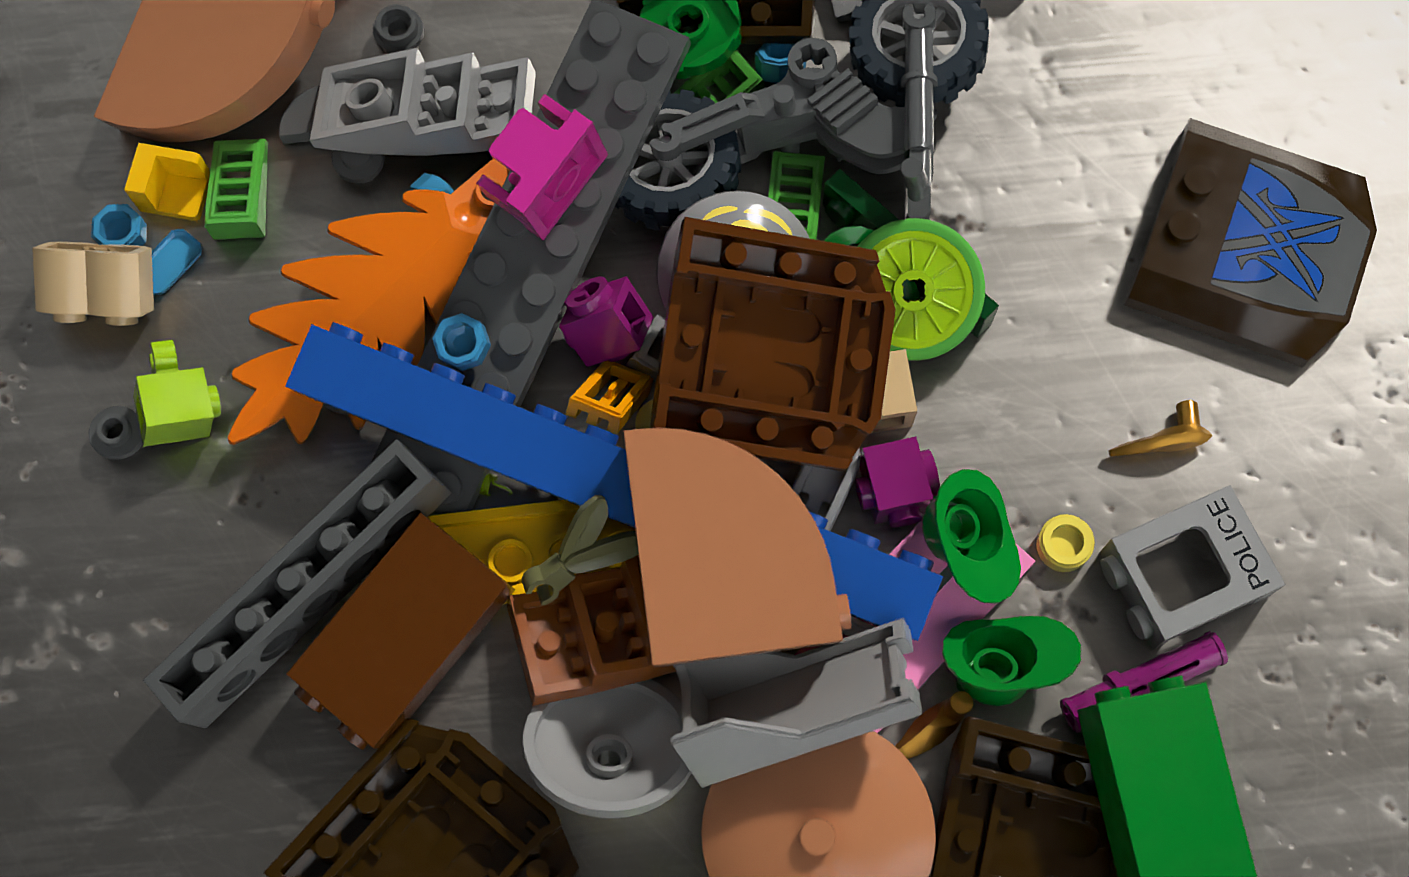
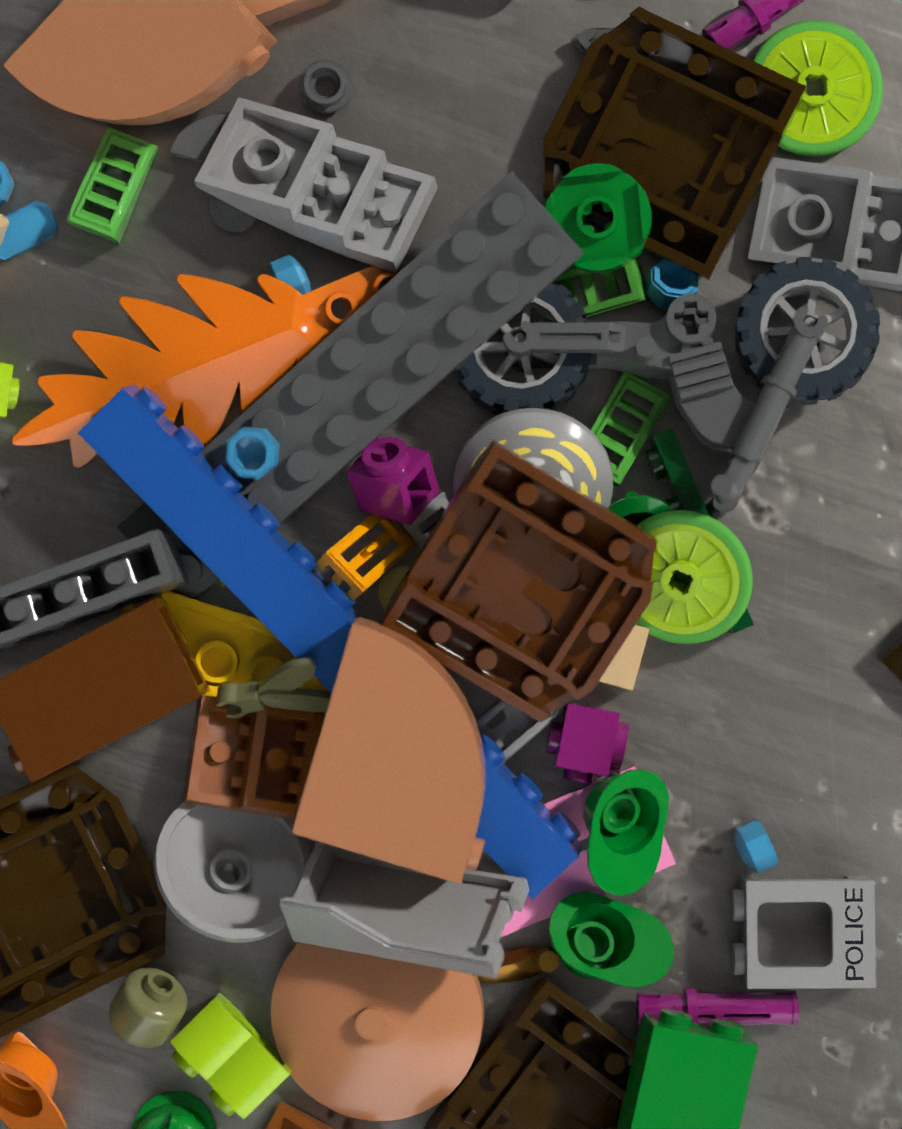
camera: 20 degrees right, 15 degrees up
yellow panel [124,143,210,221] -> none
dark pink panel [476,94,608,241] -> none
light yellow tile [1036,514,1095,572] -> none
pearl gold bar [1108,400,1212,457] -> none
none -> dark azure tile [734,819,778,874]

